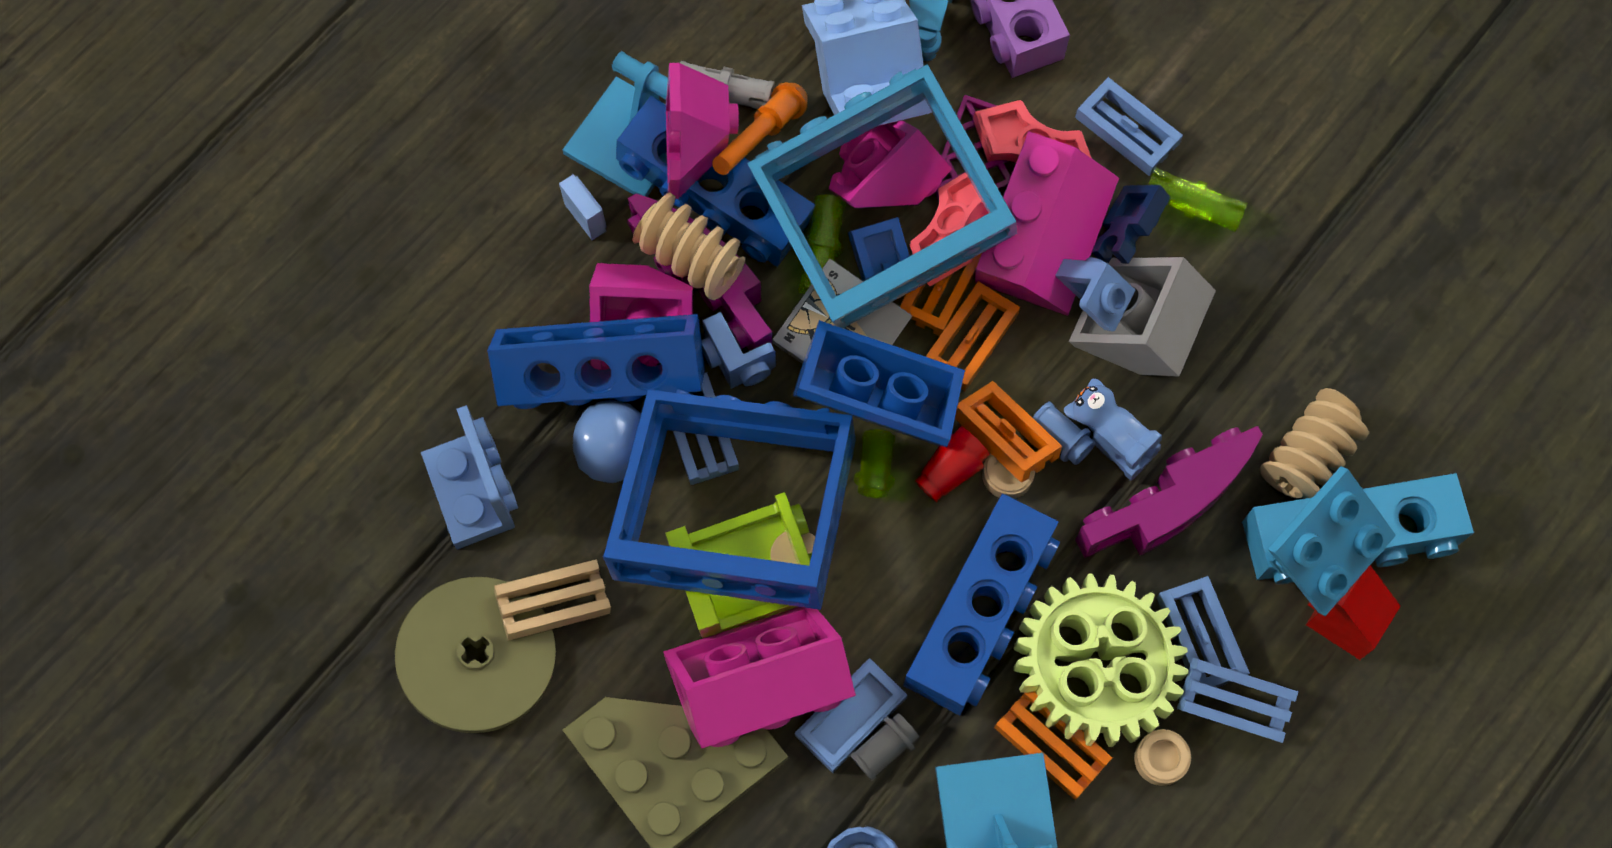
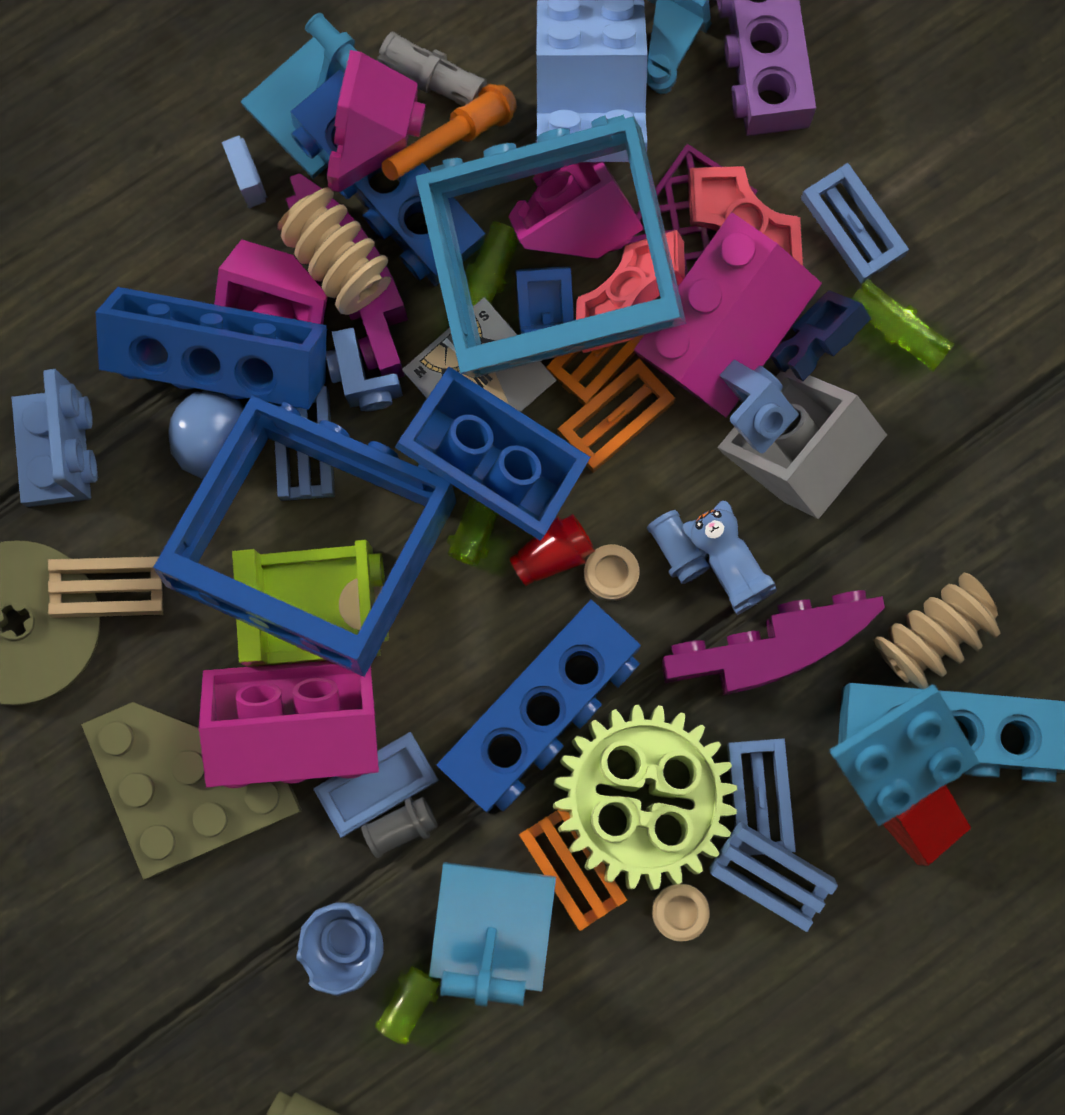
camera: 20 degrees right, 10 degrees up
orange tile [955,381,1062,483] -> none

